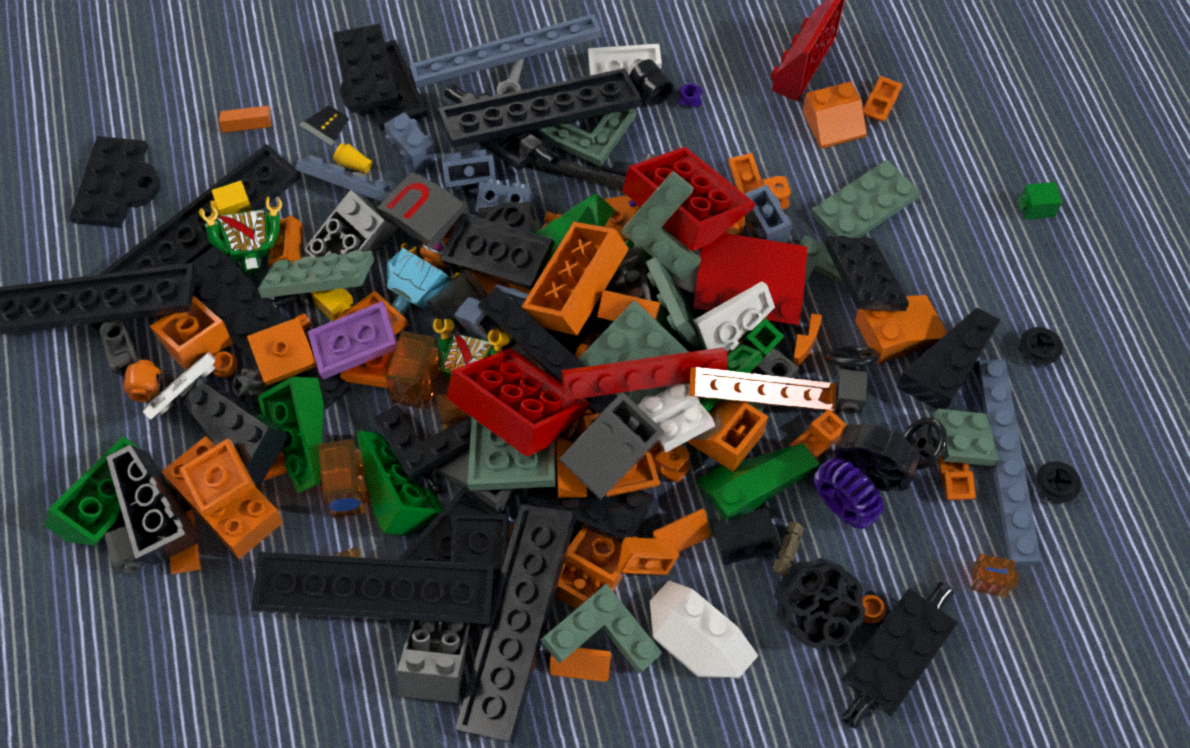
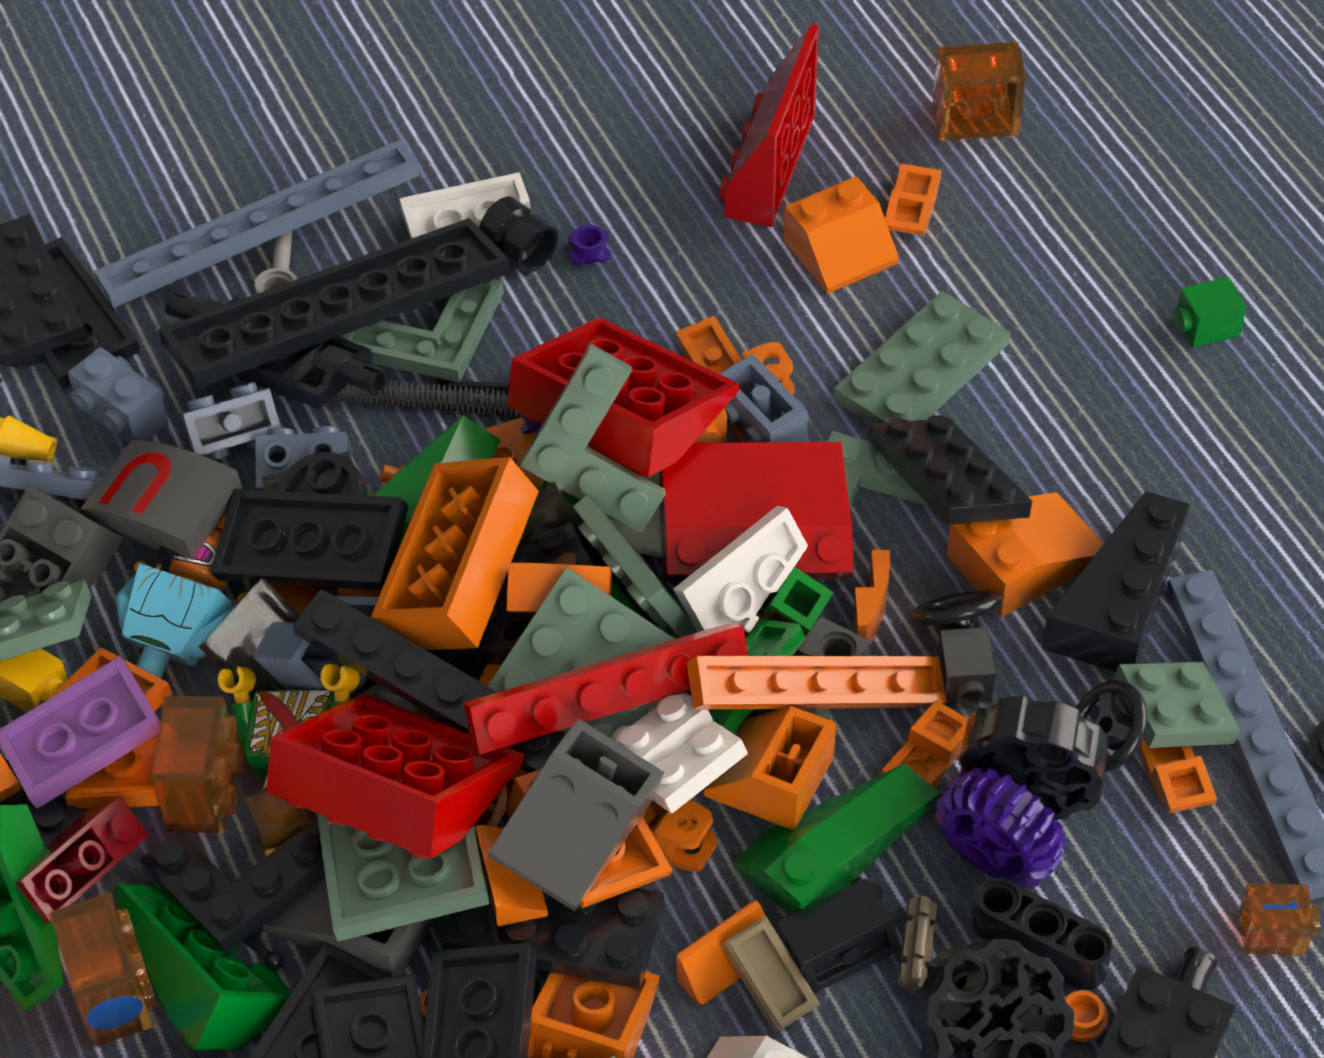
camera: 10 degrees left, 10 degrees down
orange slope [618,537,680,575] -> none
black gear [1019,327,1063,367] -> none
none -> dark red slope [16,795,149,924]
none -> dark tan tile [720,916,820,1033]
none -> clear orange brick [932,42,1026,141]
none -> black beam [972,877,1113,990]

